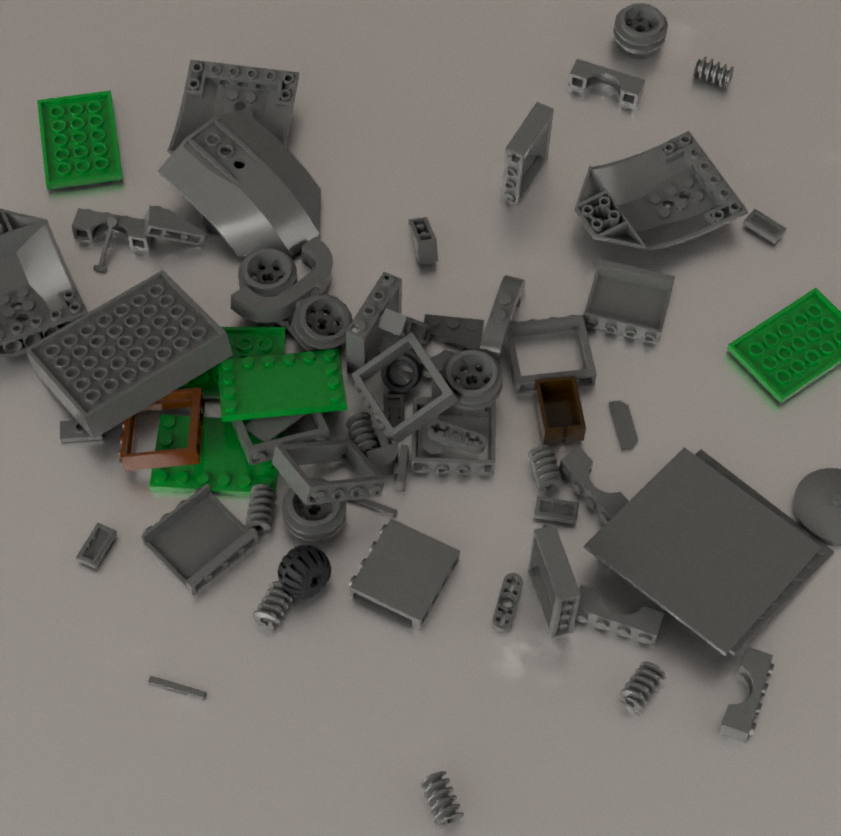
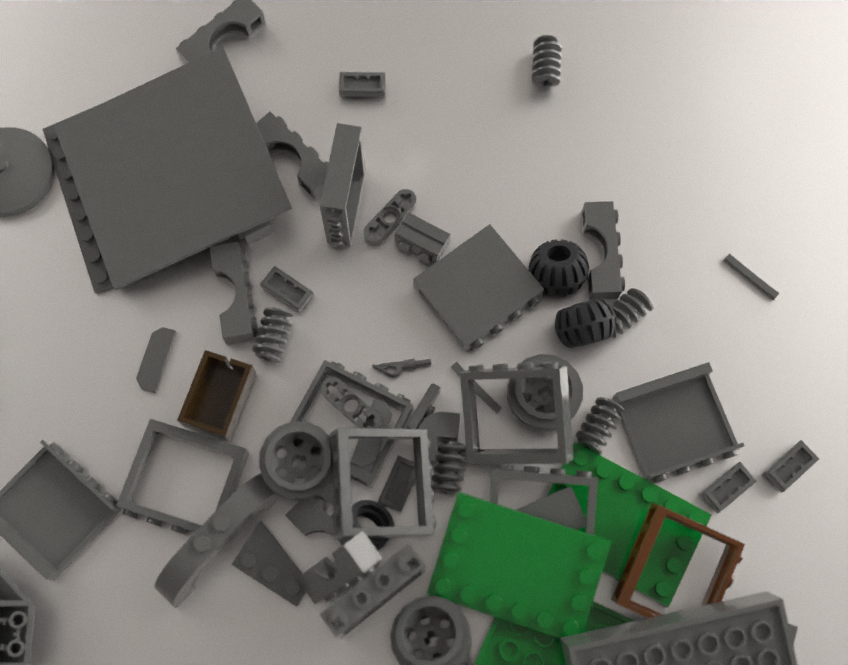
camera: 155 degrees left, 15 degrees up
dark grey piece [620,661,666,713] -> none
none -> dark grey plate [339,72,385,97]
none -> dark grey hand [372,358,431,377]
none -> dark grey brick [395,212,451,264]
none -> black wheel [529,239,589,297]
none -> dark grey arch [581,201,625,300]
none -> dark grey plate [700,462,757,514]

